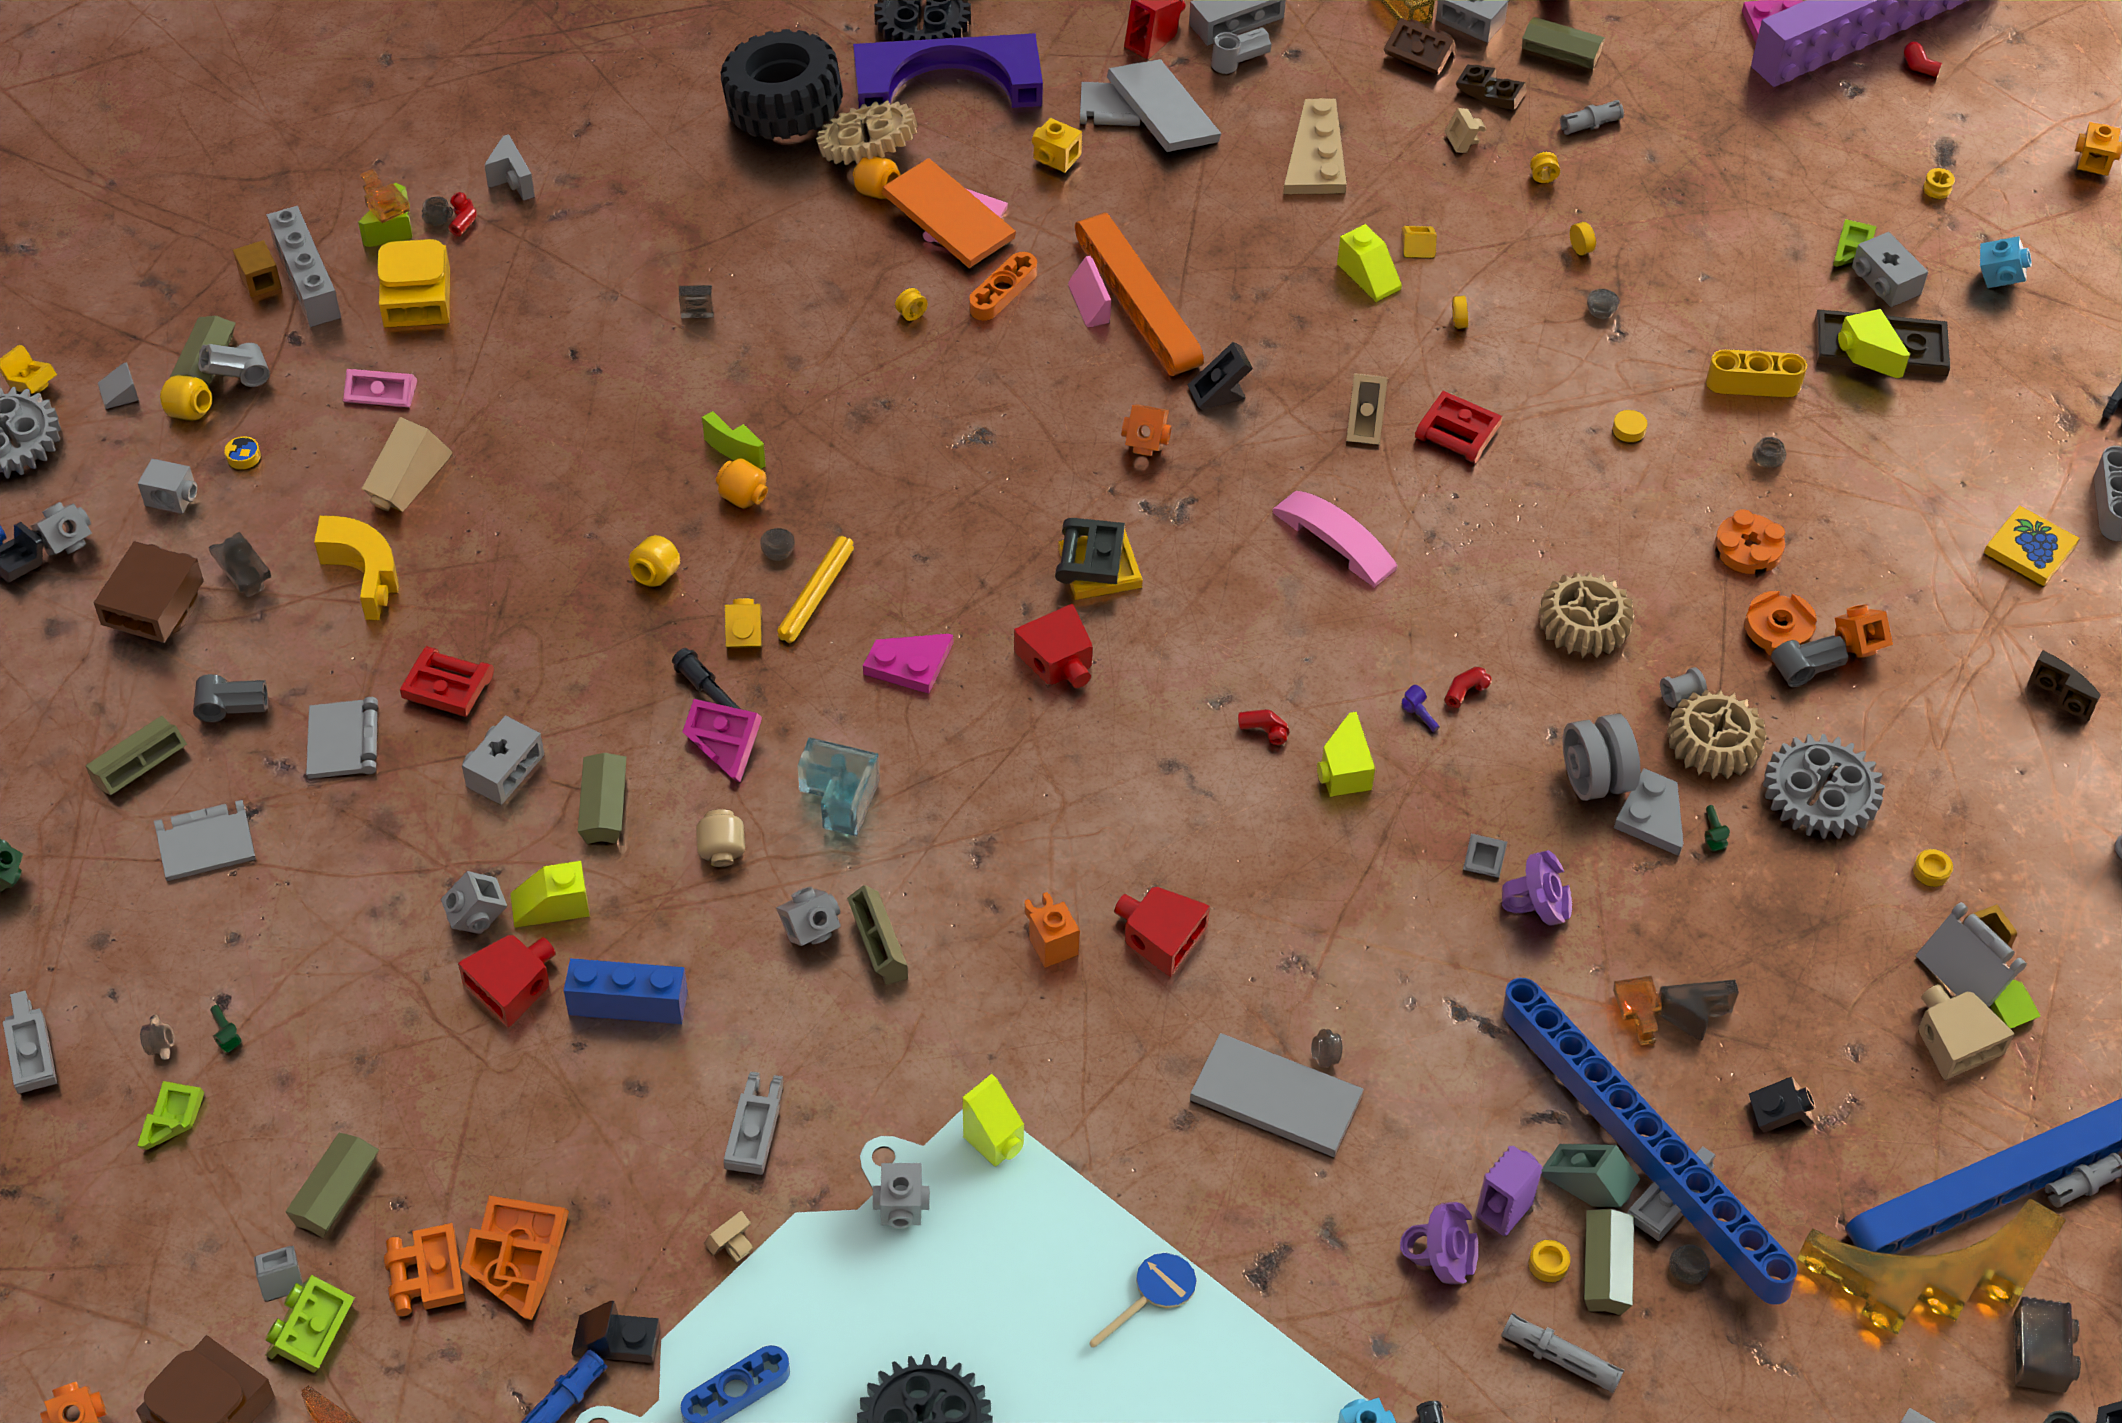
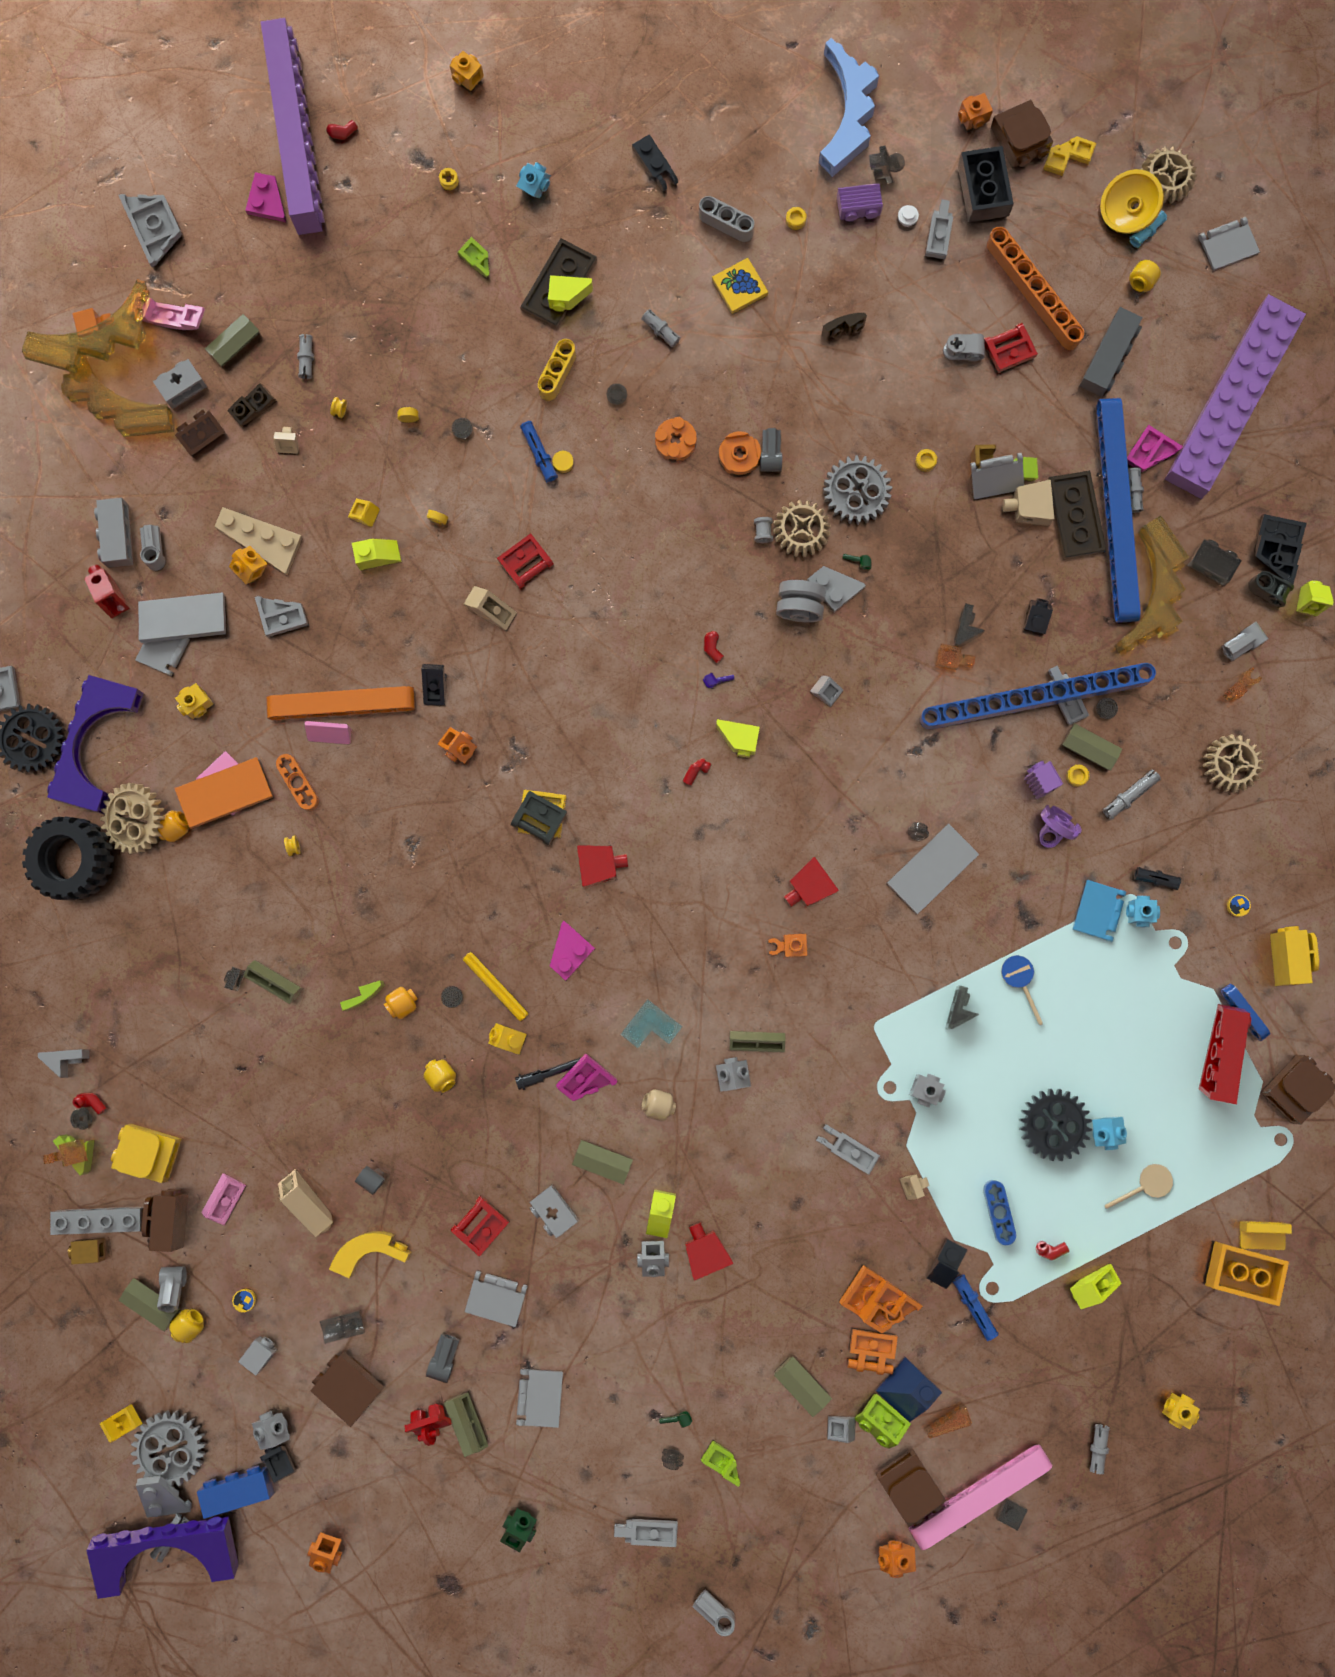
camera: 65 degrees left, 30 degrees up
light grey slope [98,362,139,409] -> none
blue brick [564,958,688,1024] -> none
neon yellow slope [963,1074,1024,1167] -> none
bright pink slope [1273,491,1397,588] -> none
medium lavender tile [1502,850,1572,926] -> none
tan gear [1538,571,1634,658] -> none
sand green slope [1541,1144,1640,1207] -> none
orange brick [1834,604,1893,657] -> none
light grey brick [1852,232,1928,307] -> none
none -> reddish brown brick [141,1188,188,1252]
none -> light orange brick [229,546,267,584]
none -> olive piece [244,960,303,1004]
none -> light grey wing [255,596,308,637]
none -> dark grey piece [355,1166,385,1195]
none -> red hips [404,1404,451,1446]
none -> blue pin [520,421,558,482]
none -> light grey pin [641,309,681,347]
none -> dark blue slope [875,1357,942,1422]
none -> clear smoke slope [945,985,979,1029]
none -> dark brown tile [1047,470,1106,560]
none -> dark azure piece [1072,880,1127,942]

